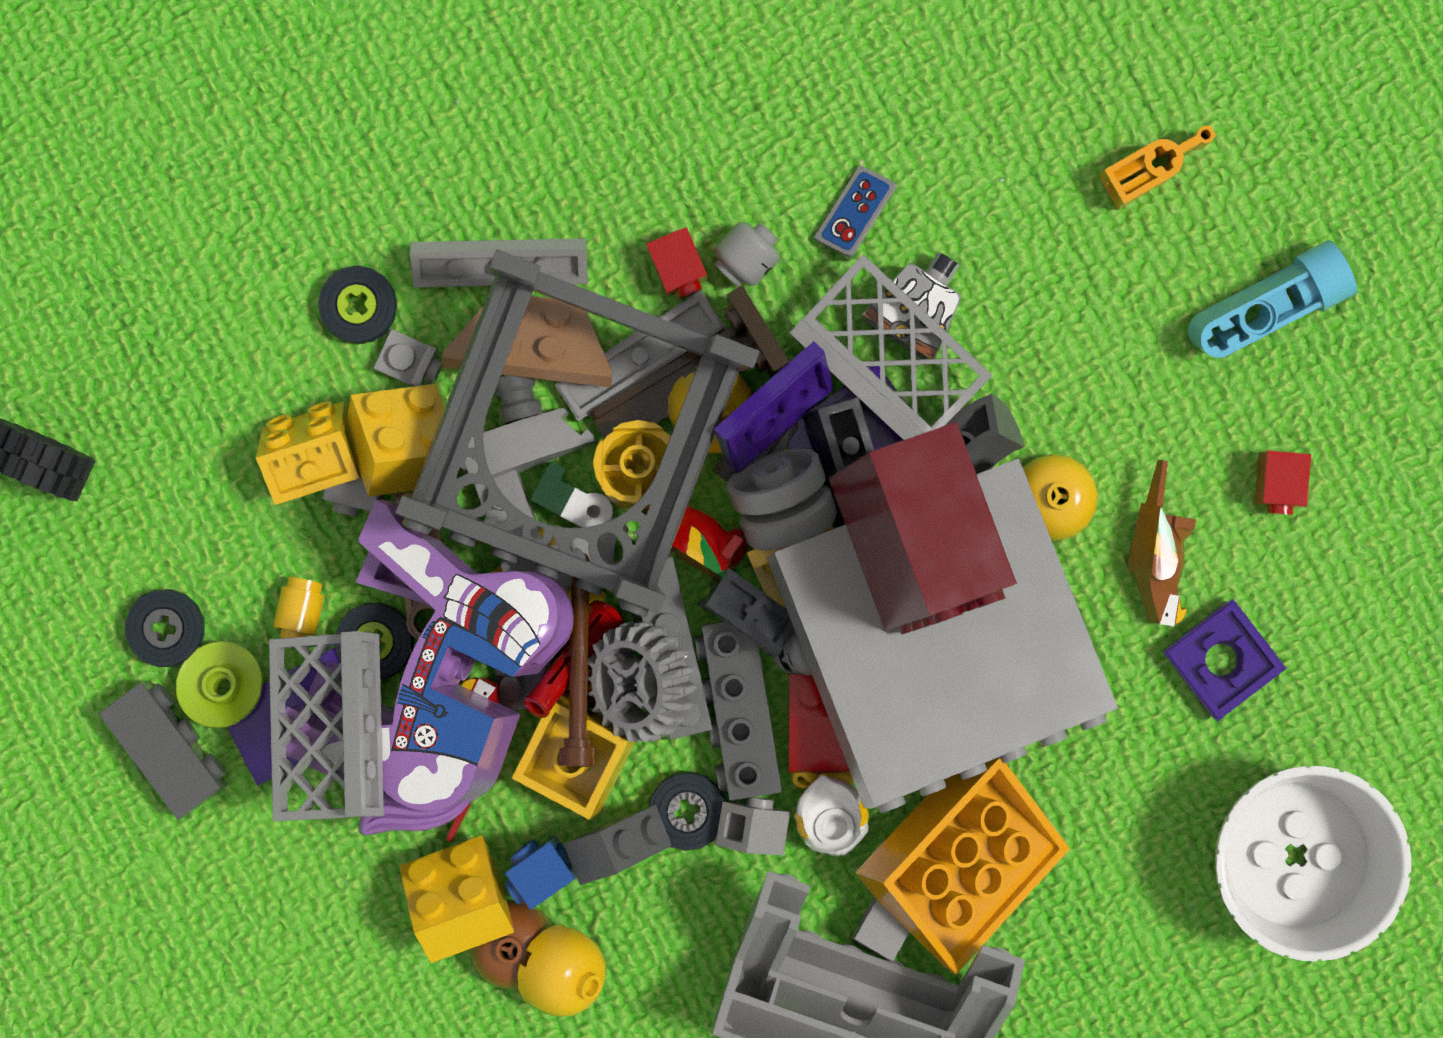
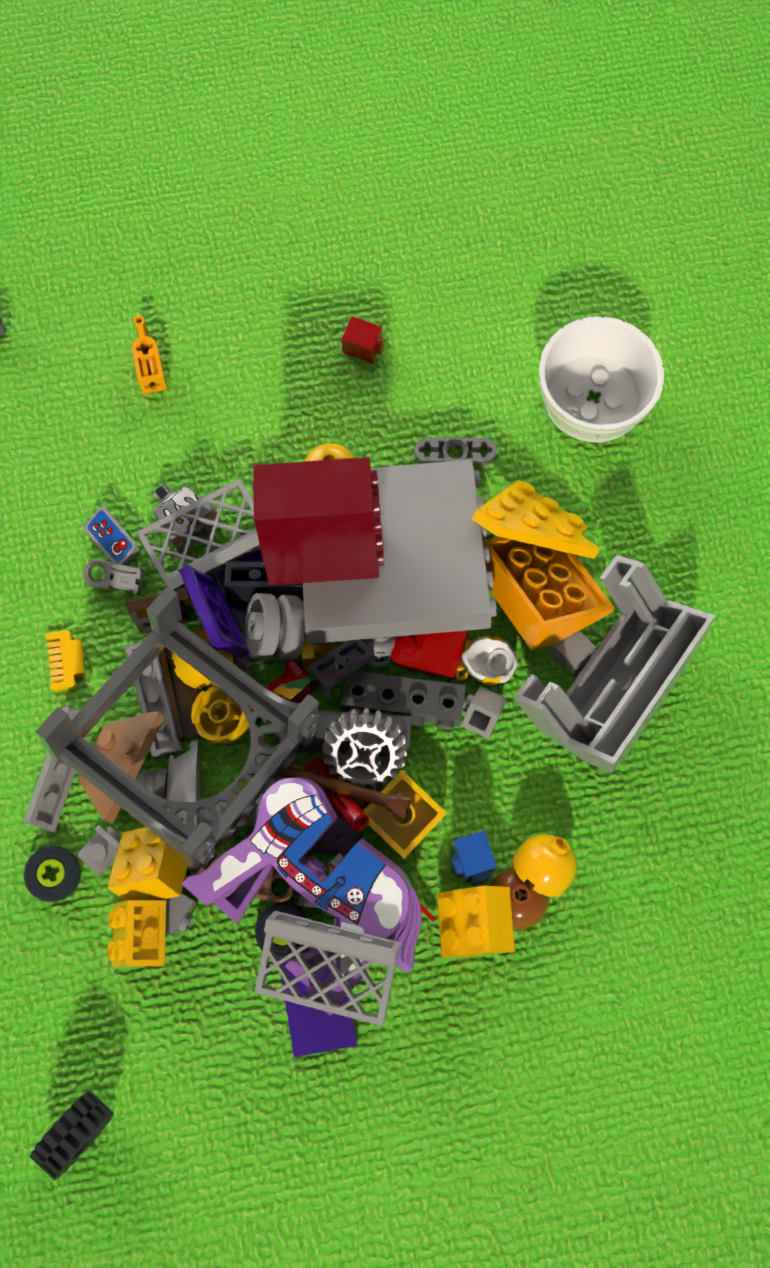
camera: 75 degrees left, 15 degrees down
dark grey brick [99,681,228,820] -> none
black bush [125,589,205,667] -> none
lime dish [176,641,263,728] -> none
yellow brick [273,576,325,638] -> none
leg [530,461,613,528] -> none
dark grey brick [564,805,672,885] -> none
red brick [646,227,707,299] -> none
black bush [649,771,725,851] -> none
light grey head [714,222,780,287] -> none
dark orange animal [1127,460,1196,626] -> none
dark purple piece [1161,599,1287,722] -> none
medium azure beam [1188,240,1357,358] -> none
none -> yellow piece [45,630,85,692]
none -> light grey piece [83,560,145,594]
none -> light grey beam [414,438,497,467]
none -> yellow wing [472,480,601,559]

